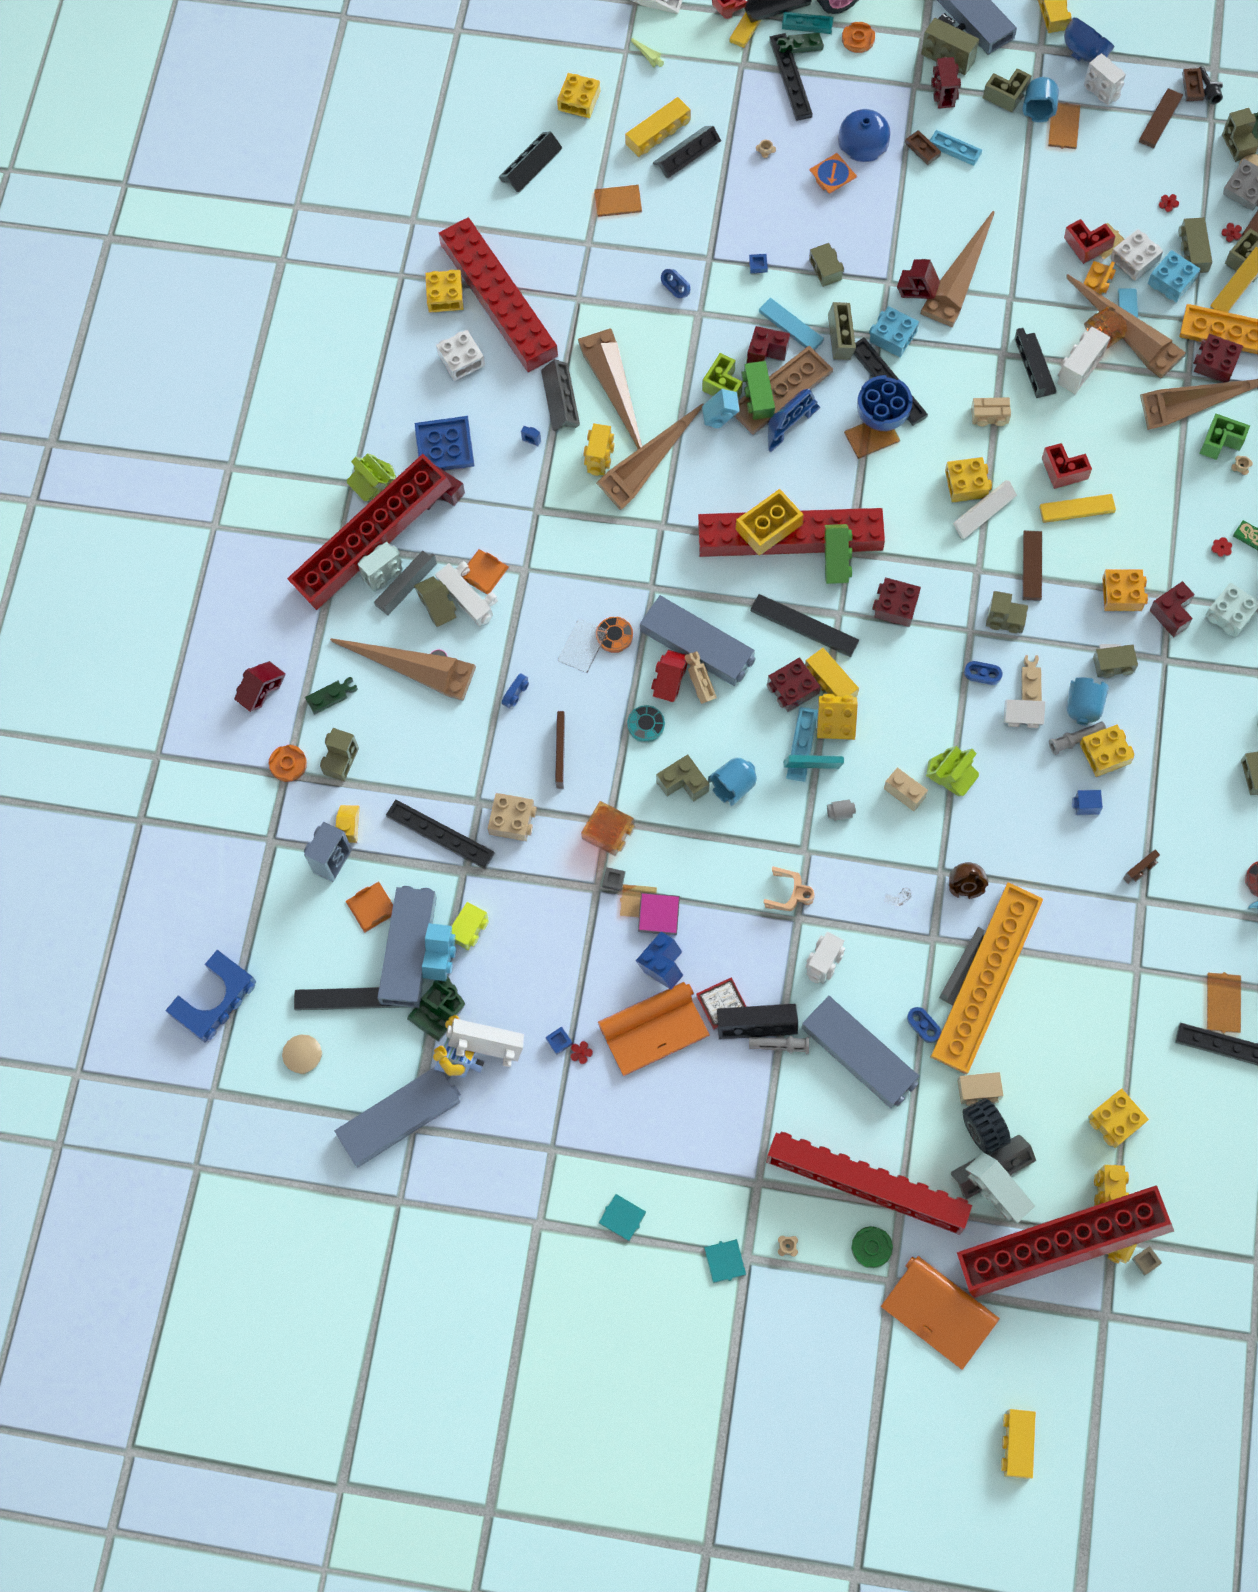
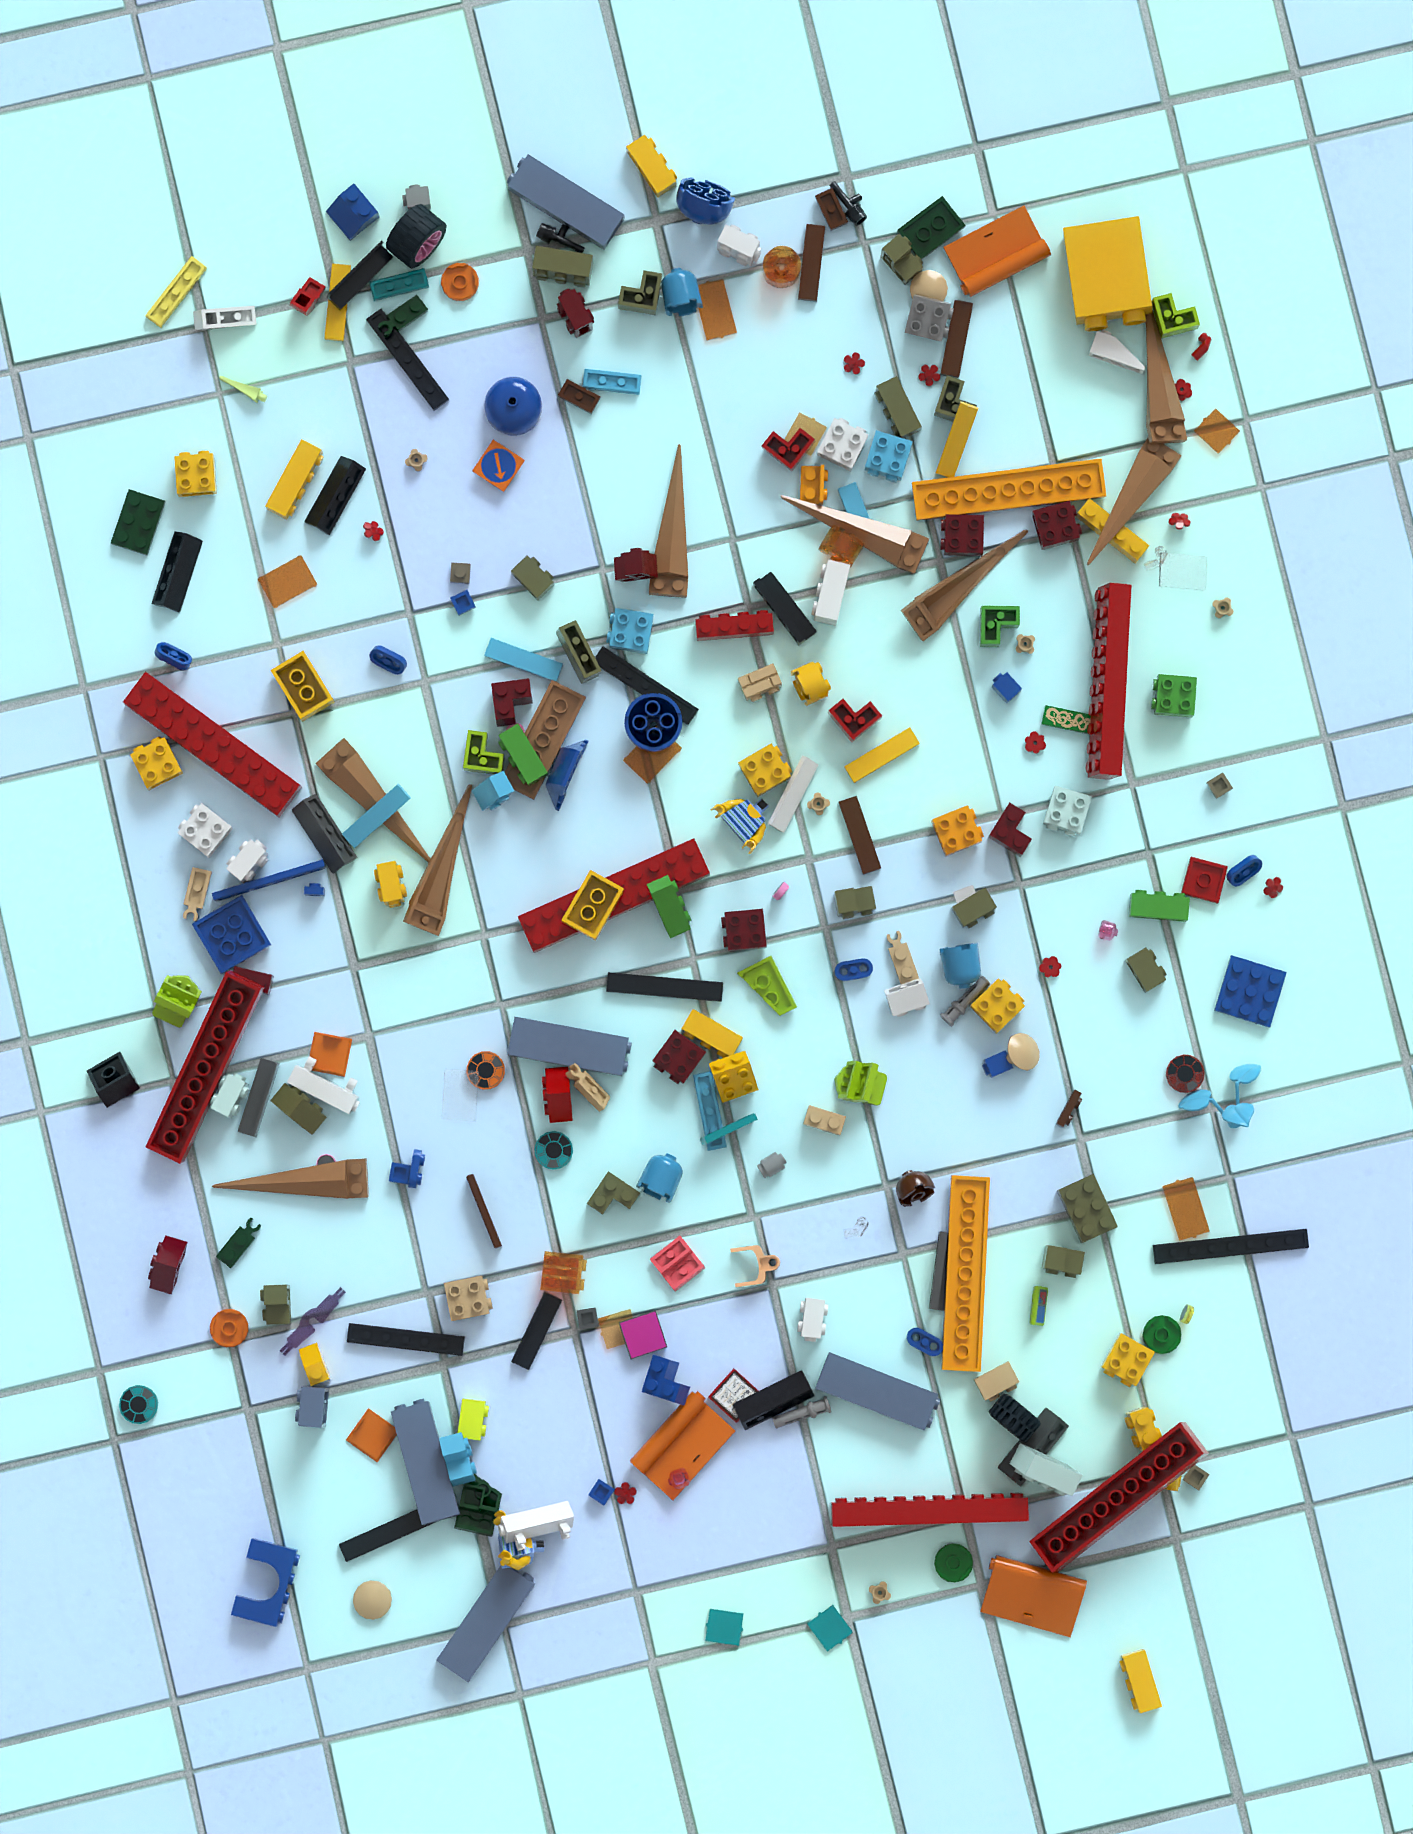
camera: 30 degrees left, 15 degrees up
none -> black slope [87,1051,140,1108]
none -> dark green plate [111,489,166,556]
none -> tile [119,1385,159,1424]
none -> blue plate [154,642,192,670]
none -> tan plate [183,867,212,922]
none -> blue tile [212,859,326,902]
none -> white brick [226,839,269,883]
none -> yellow brick [270,651,335,722]
none -> clear purple piece [280,1287,346,1356]
none -> medium azure tile [342,783,411,848]
none -> red plant [363,521,384,541]
none -> blue plate [389,1162,411,1185]
none -> dark tan plate [450,562,471,584]
none -> black panel [511,1291,562,1370]
none -> coral slope [650,1235,705,1292]
none -> clear pink piece [668,1468,690,1489]
none -> red brick [695,610,774,641]
none -> torso [710,798,769,854]
none -> lime wing [737,955,798,1016]
none -> clear orange brick [762,246,801,288]
none -> bright pink tile [772,882,789,900]
none -> yellow brick [791,661,831,706]
none -> tan plate [807,792,830,815]
none -> blue brick [992,672,1022,704]
none -> tan dish [1006,1033,1040,1071]
none -> slope [1029,1286,1048,1326]
none -> red plant [1039,956,1062,978]
none -> olive brick [1041,1245,1085,1278]
none -> olive brick [1057,1174,1118,1243]
none -> clear pink piece [1098,920,1118,941]
none -> green tile [1142,1315,1181,1354]
none -> clear yellow tile [1179,1304,1194,1324]

